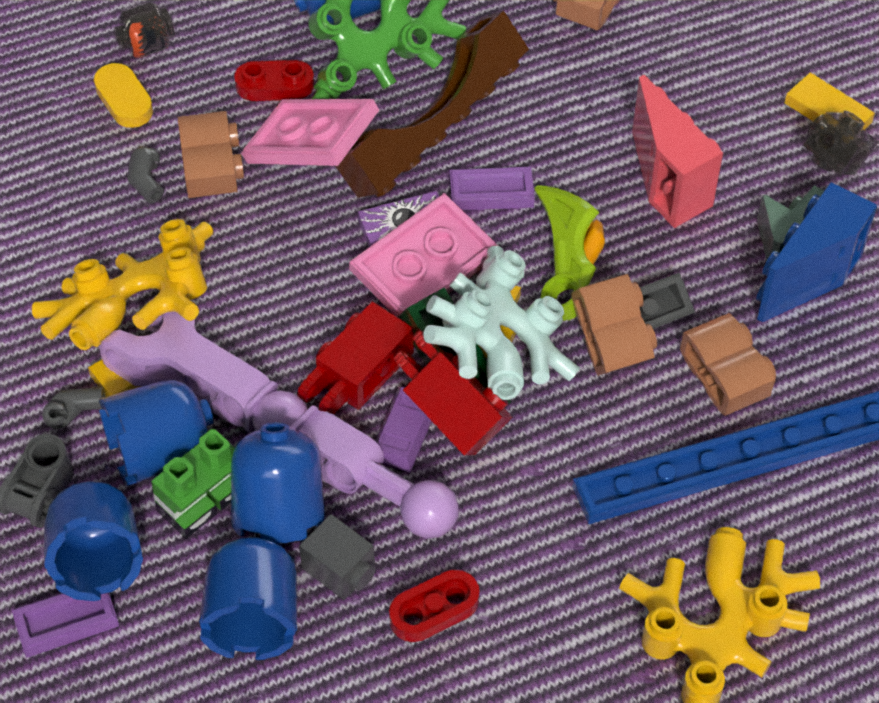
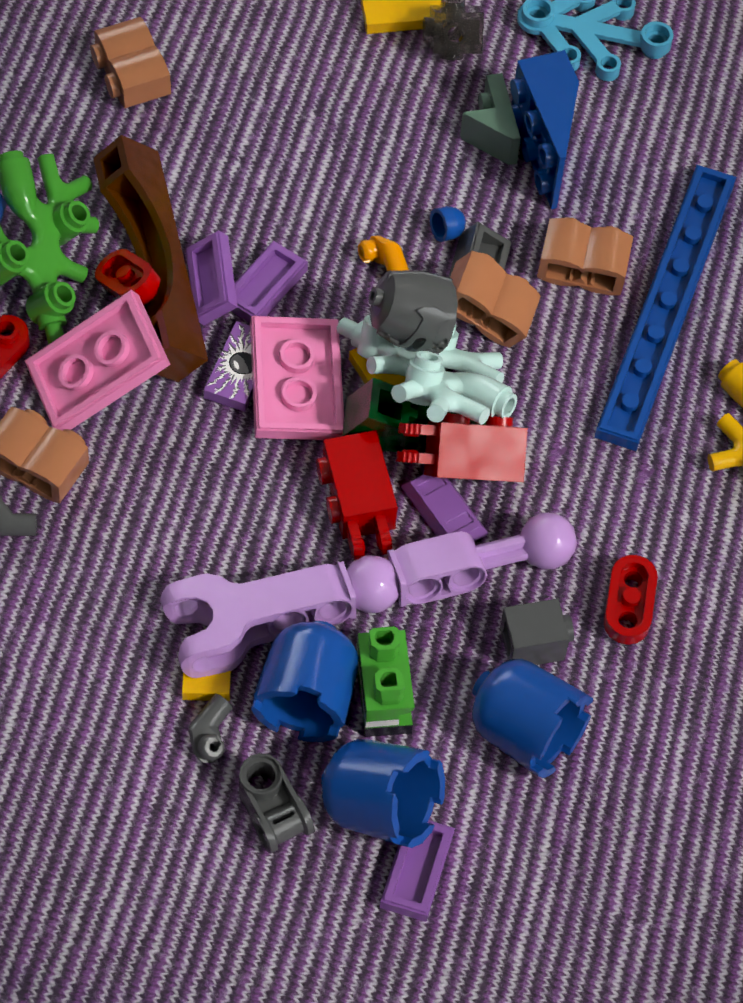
camera: 55 degrees left, 5 degrees up
yellow plant [32,219,213,350] -> none
blue cylinder [231,422,325,543] -> none
lime piece [534,185,599,321] -> none
coral slope [632,75,723,228] -> none
none -> red plate [95,249,161,305]
none -> medium lavender tile [186,230,238,325]
none -> dark grey helmet [368,270,458,355]
none -> blue hinge [430,206,466,242]

